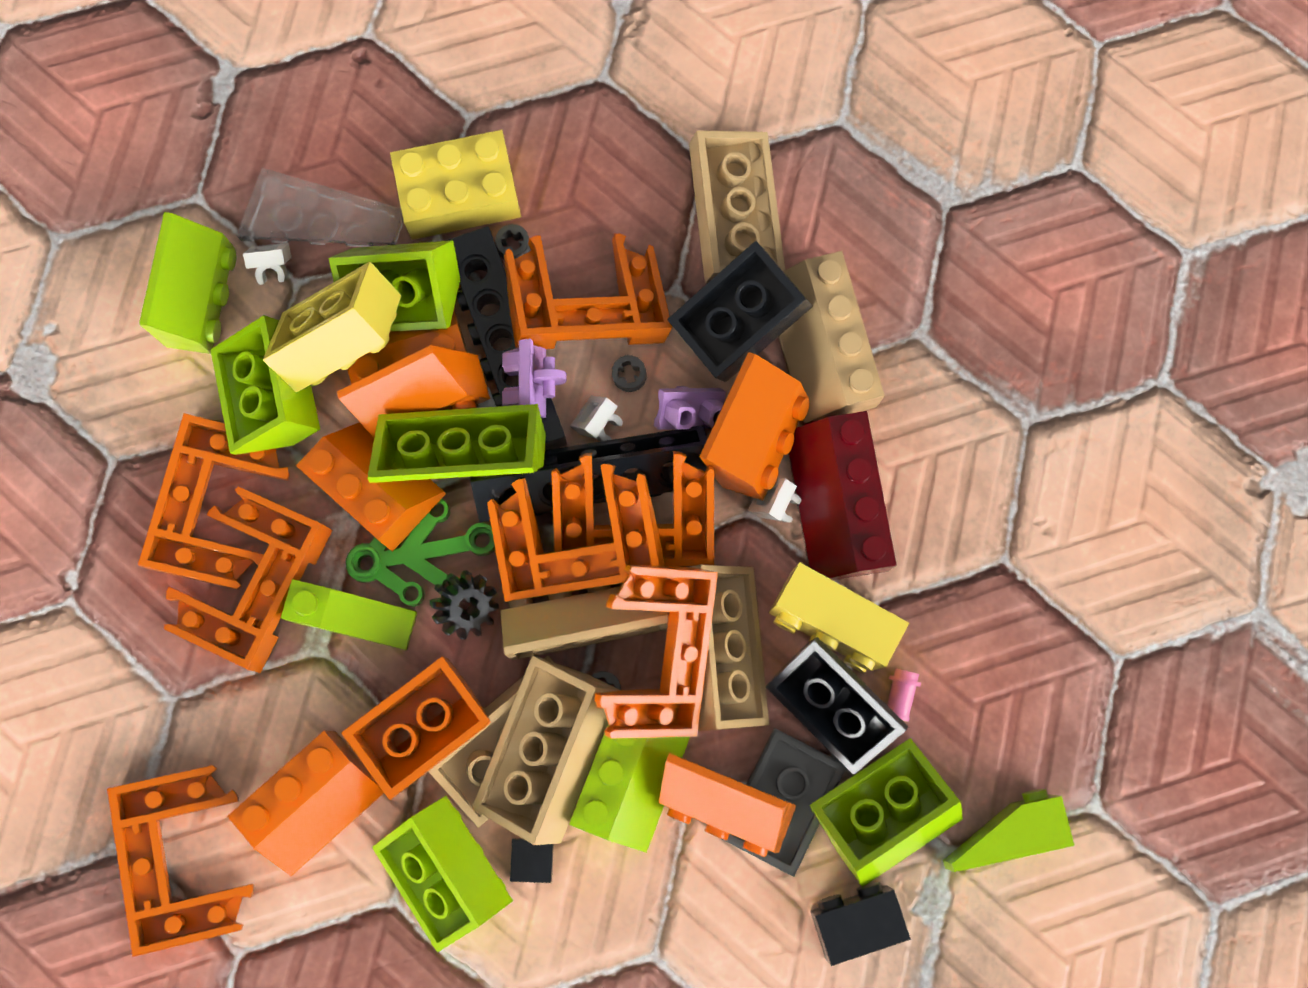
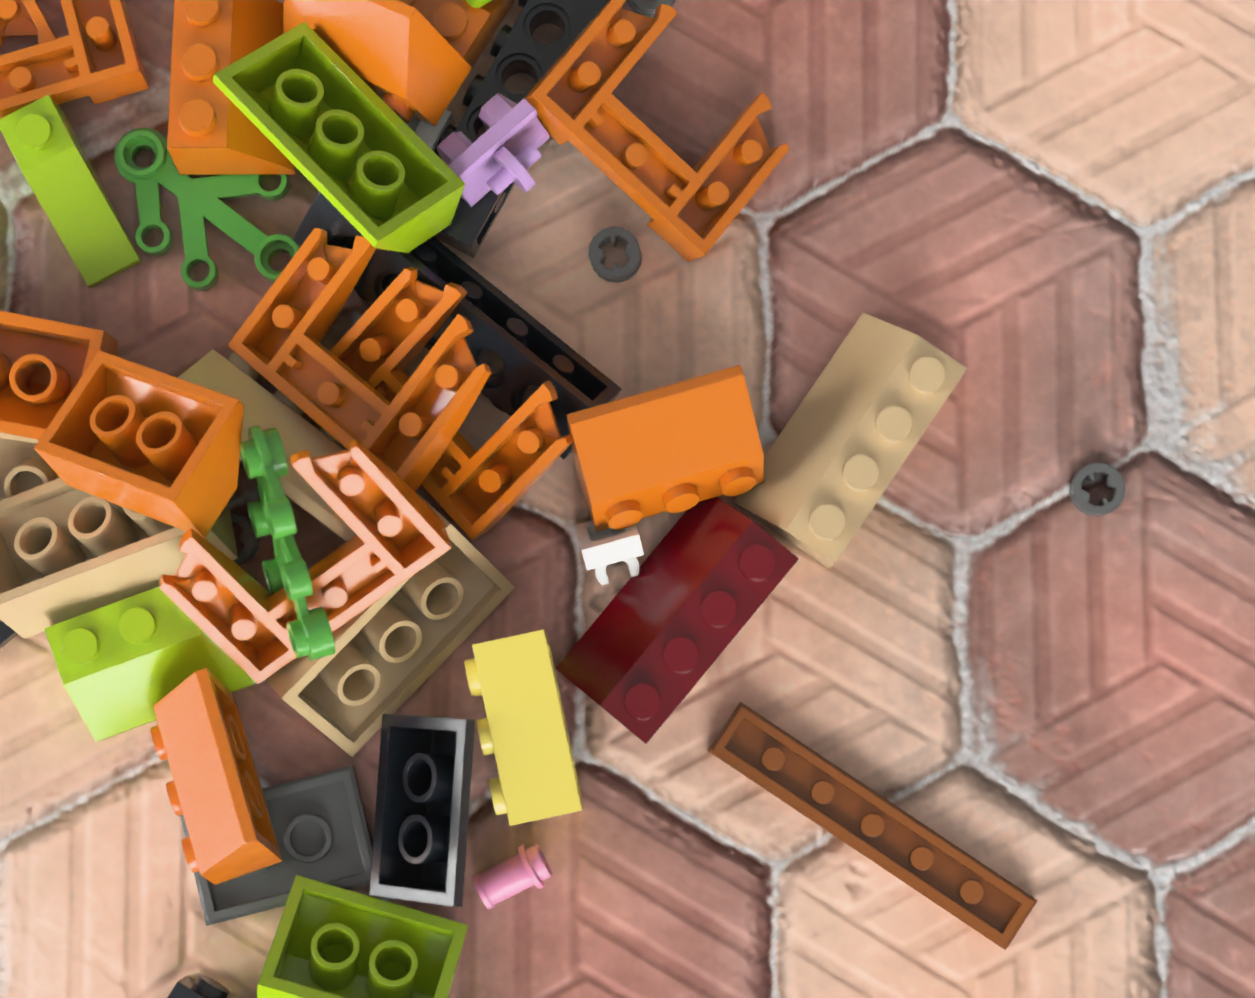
camera: 50 degrees right, 5 degrees up
black gear [430,570,500,640] -> none
white tile [570,395,623,441] -> none
lavender hips [654,386,726,430] -> none
black brick [667,241,813,382] -> none
tan slope [689,131,785,284] -> none
none -> orange slope [34,350,244,538]
none -> bright green plant [239,425,335,661]
none -> dark orange tile [708,702,1038,950]
none -> dark grey bush [1069,463,1125,516]

